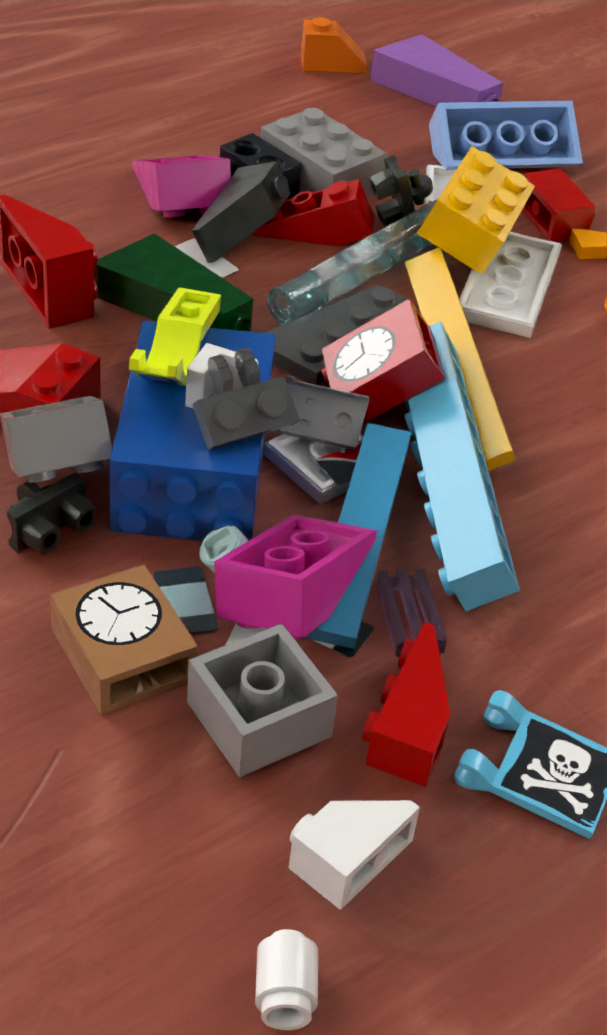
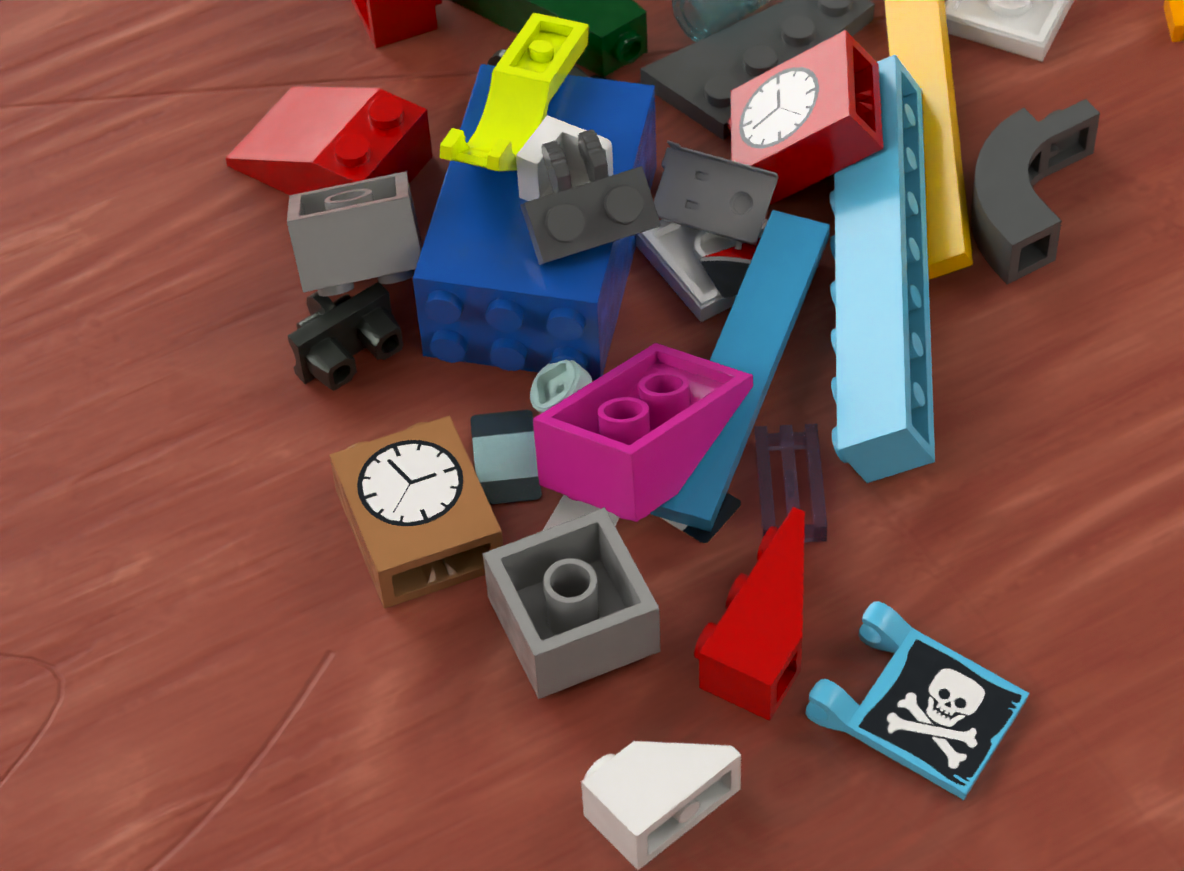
camera: 15 degrees right, 10 degrees up
none -> dark grey arch [970,99,1100,285]

